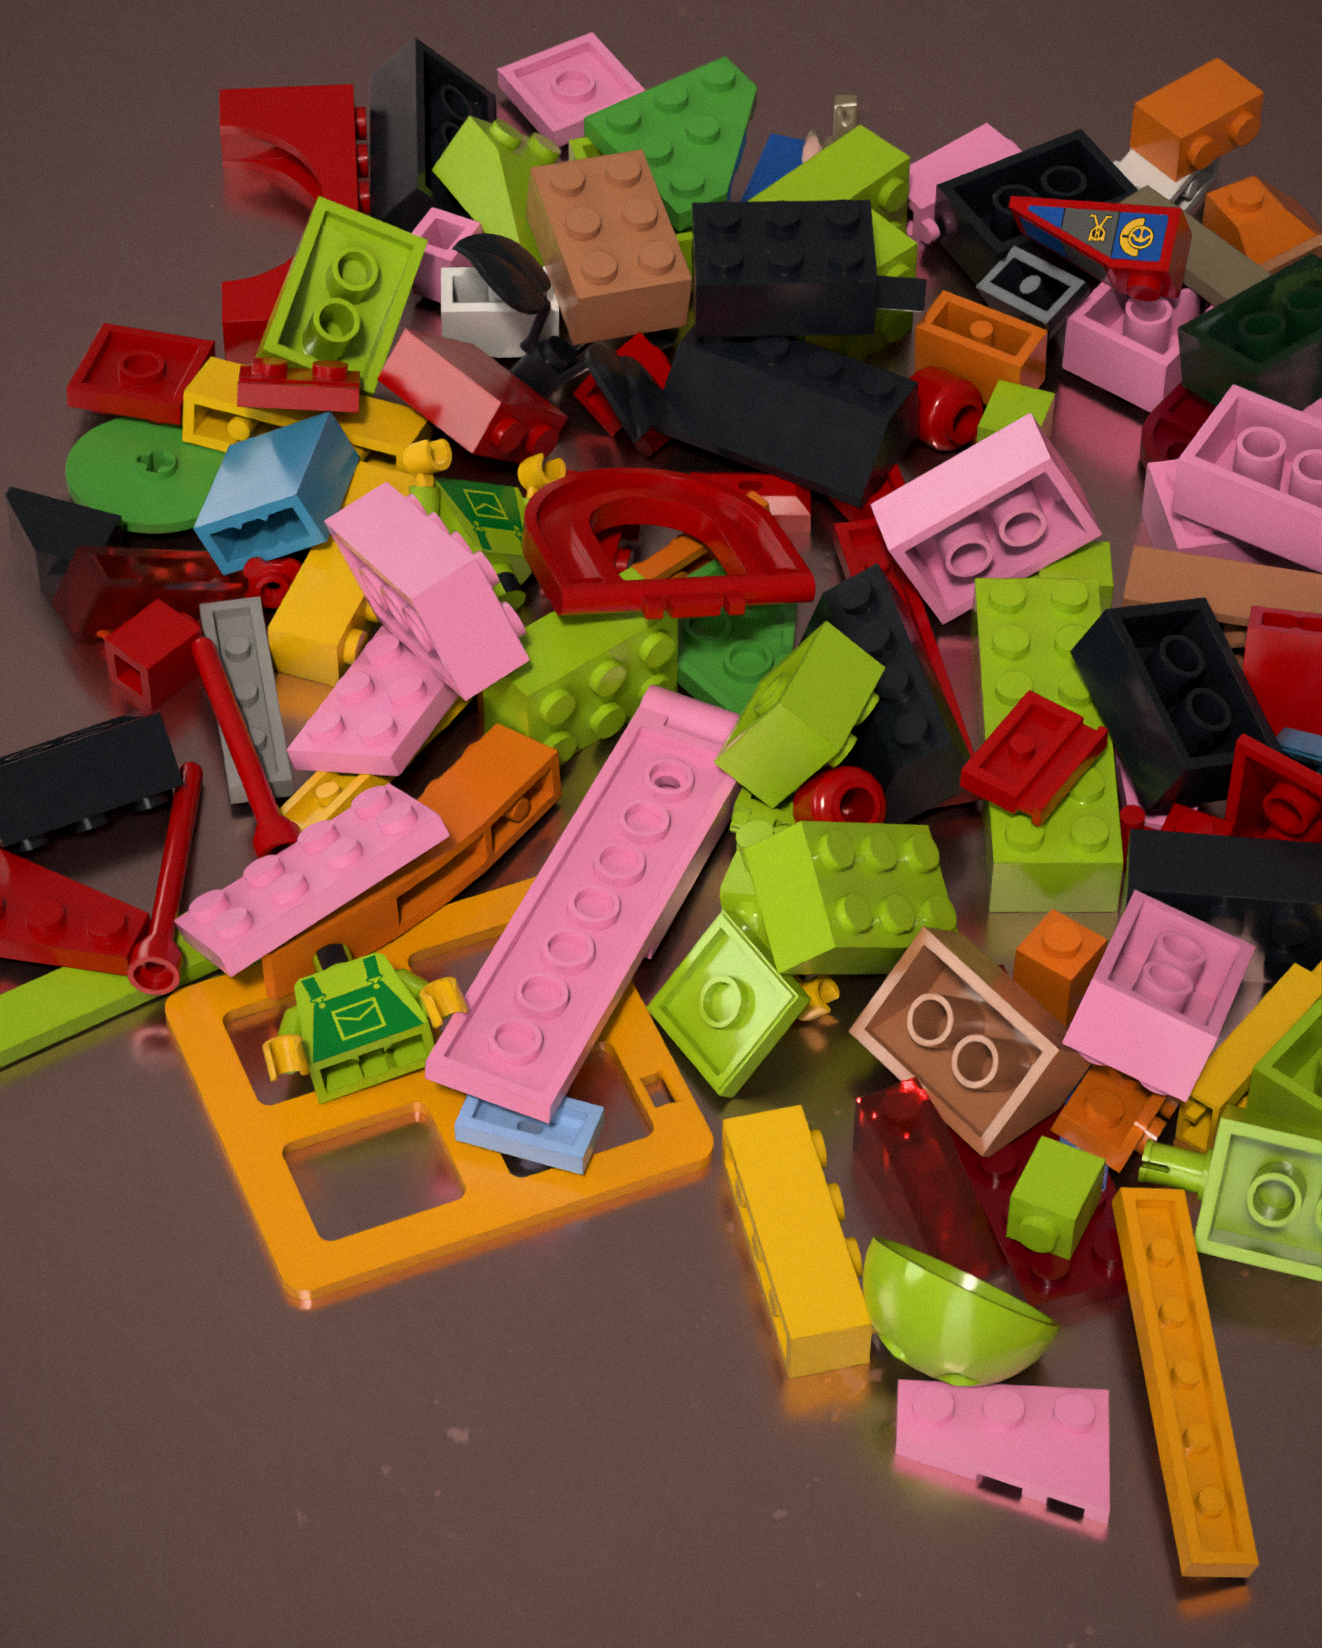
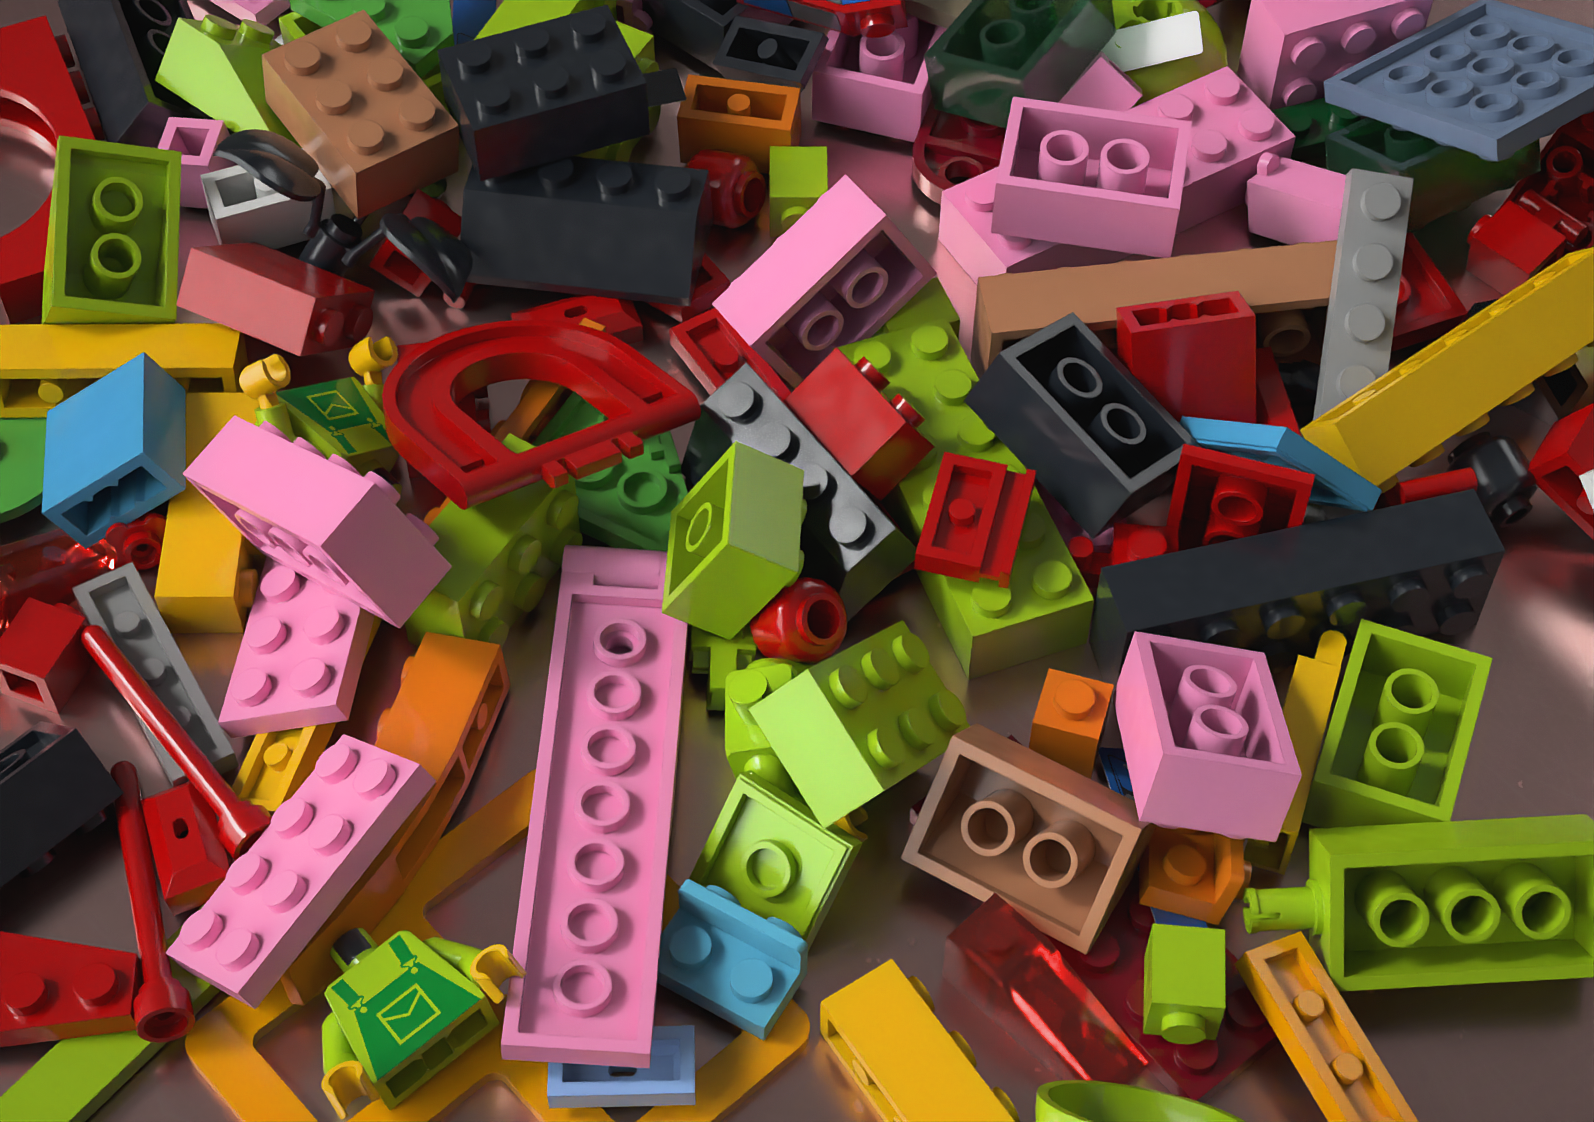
camera: 20 degrees left, 5 degrees up
red plate [237,357,360,413] -> none
none -> red piece [140,781,233,916]
none -> medium azure bracket [657,879,808,1041]
none -> red brick [783,347,935,501]

